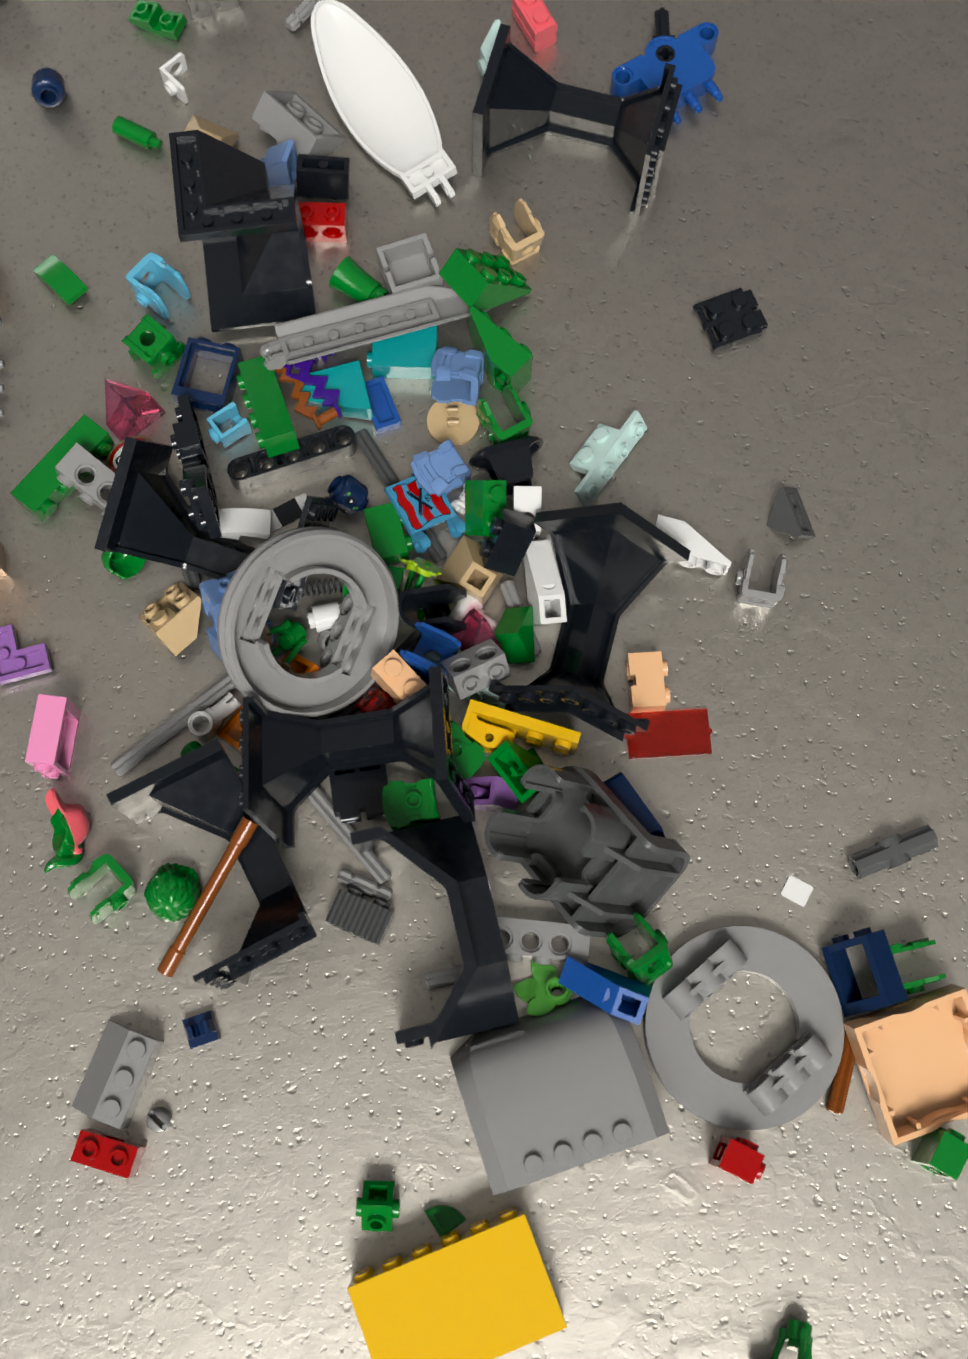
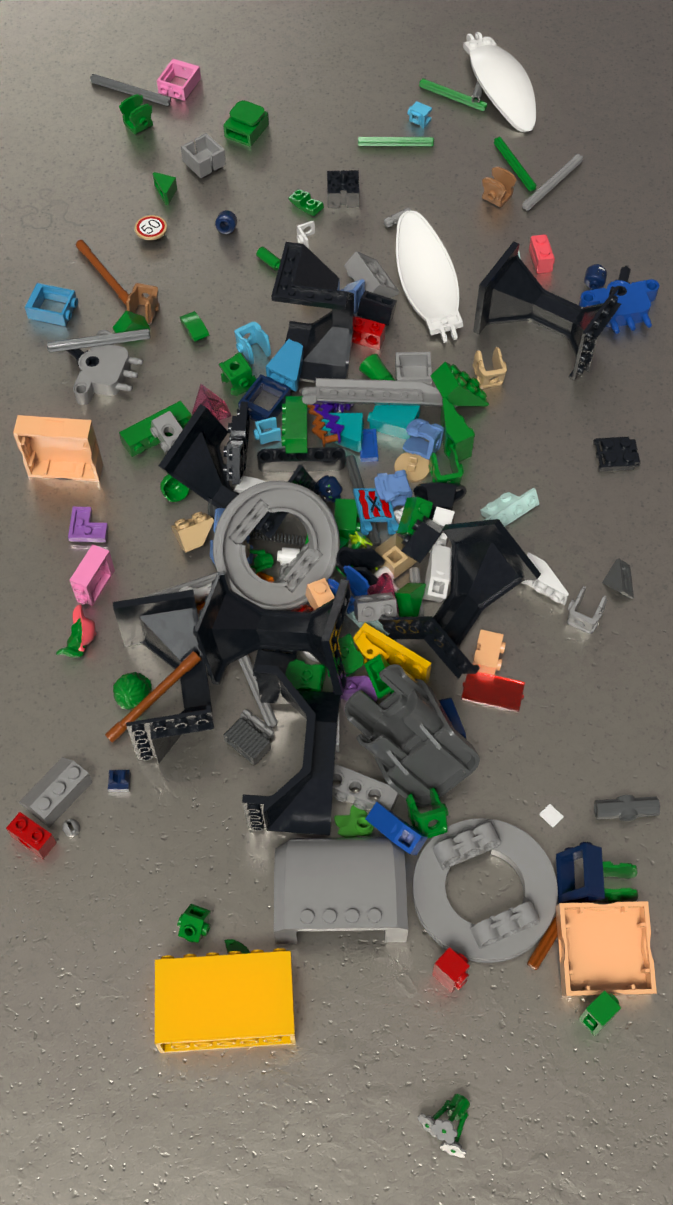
camera: 20 degrees right, 15 degrees down
green piece [68,854,137,924] -> none
none -> dark azure slope [266,339,304,392]
none -> dark blue head [584,264,607,290]

